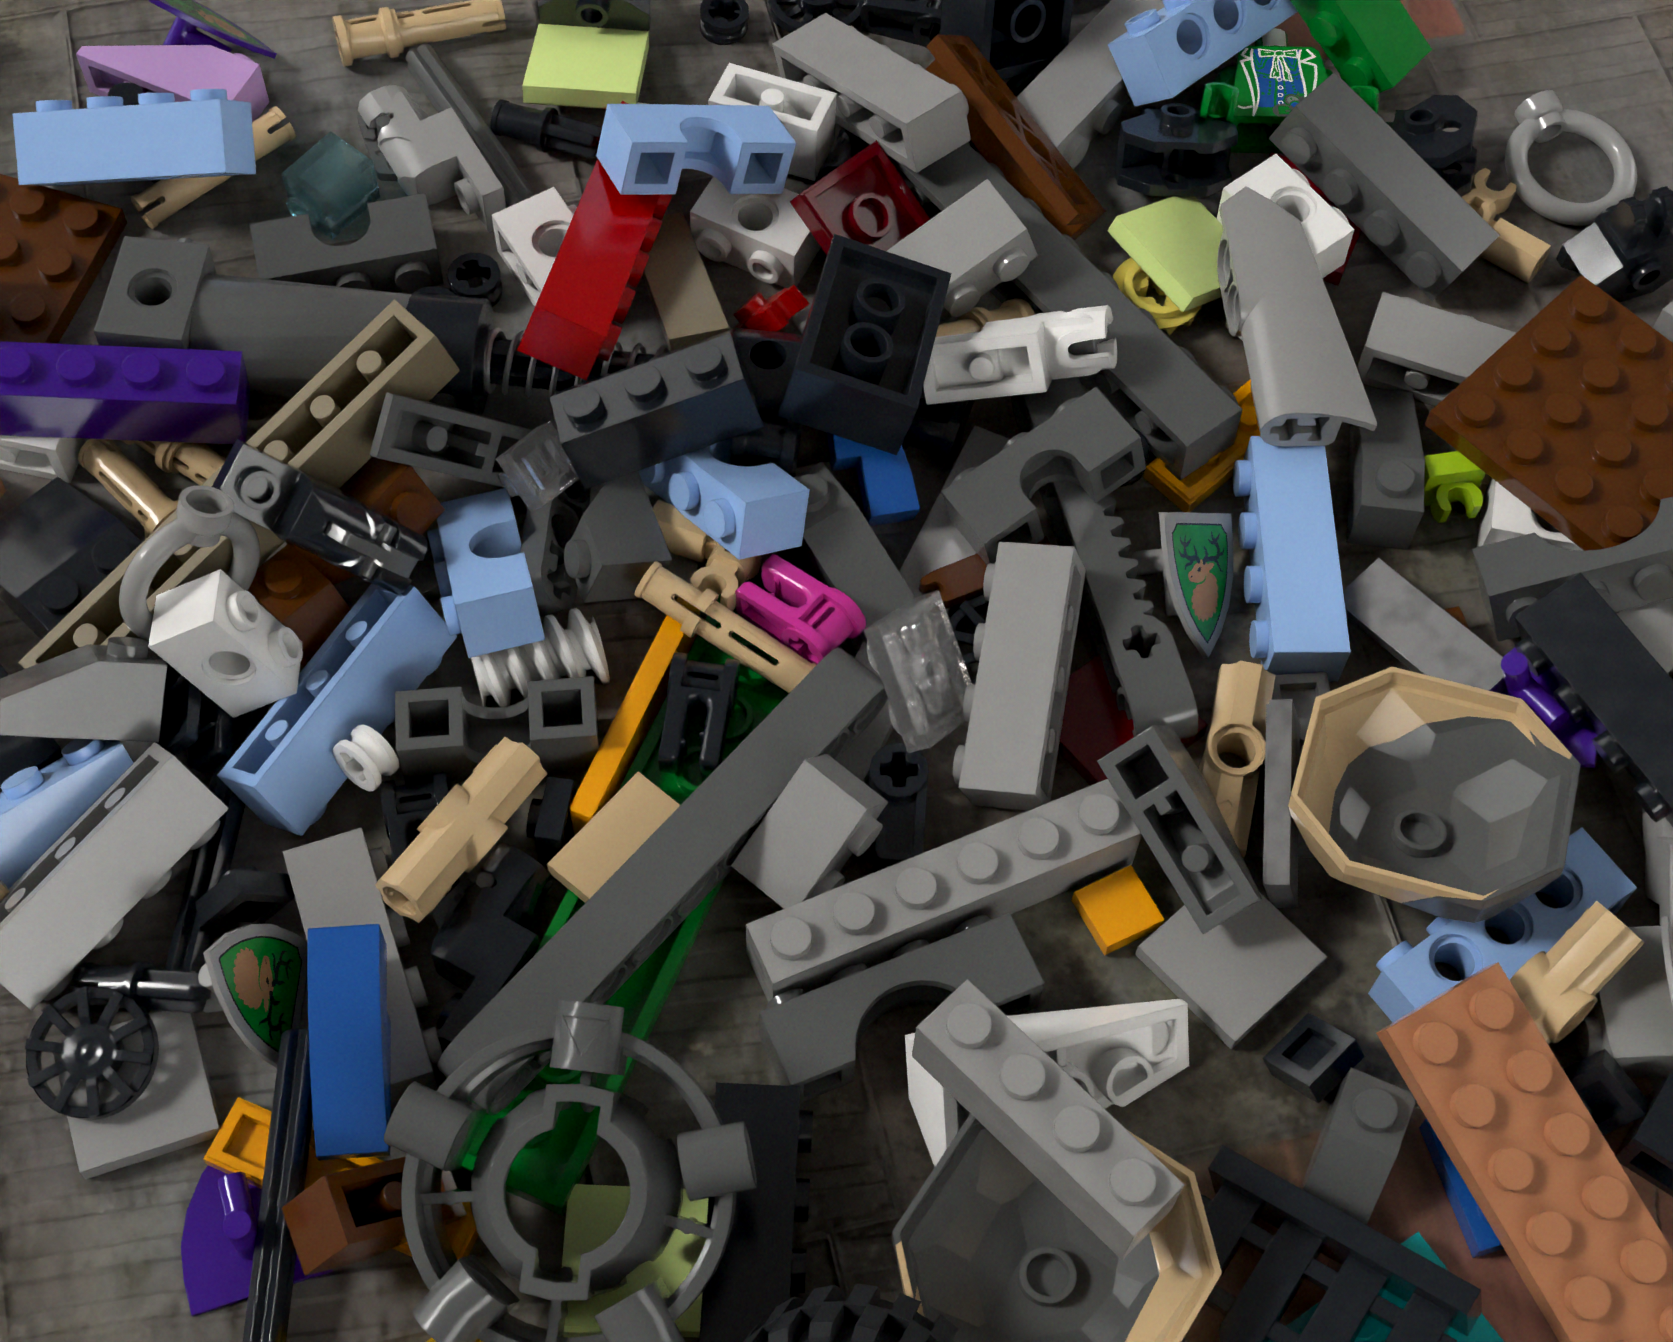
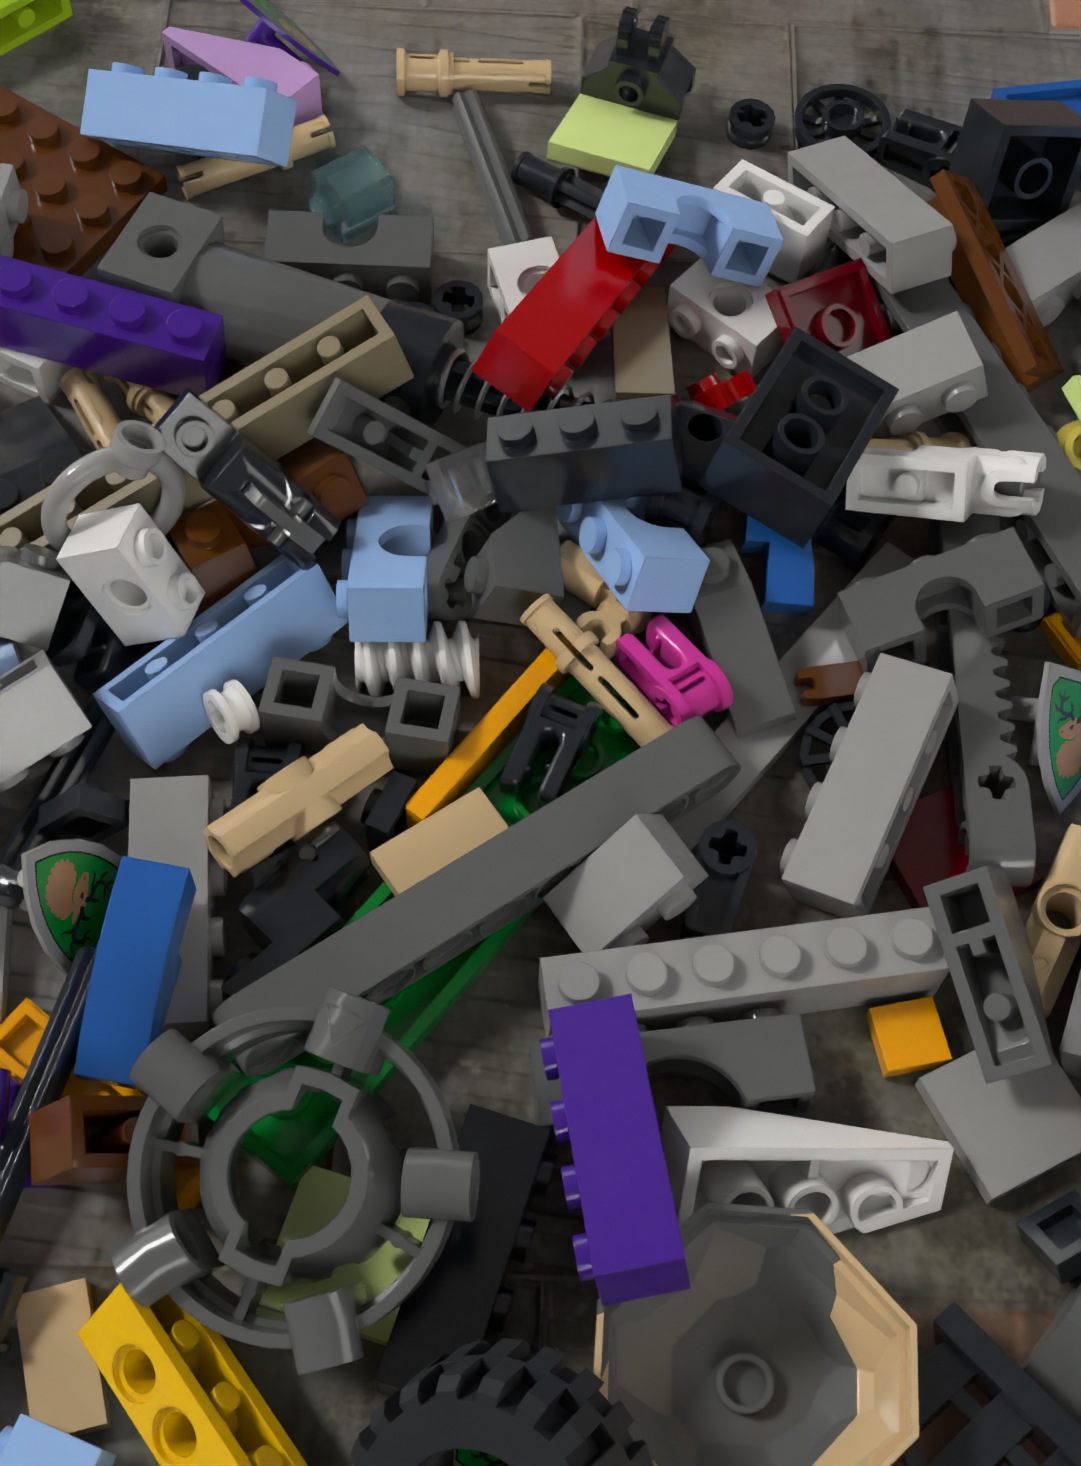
camera: 15 degrees right, 0 degrees up
light grey plate [357,85,506,232] -> none
clear plate [864,590,971,753] -> none
light grey brick [912,979,1185,1260] -> none
none -> dark purple brick [540,994,691,1306]

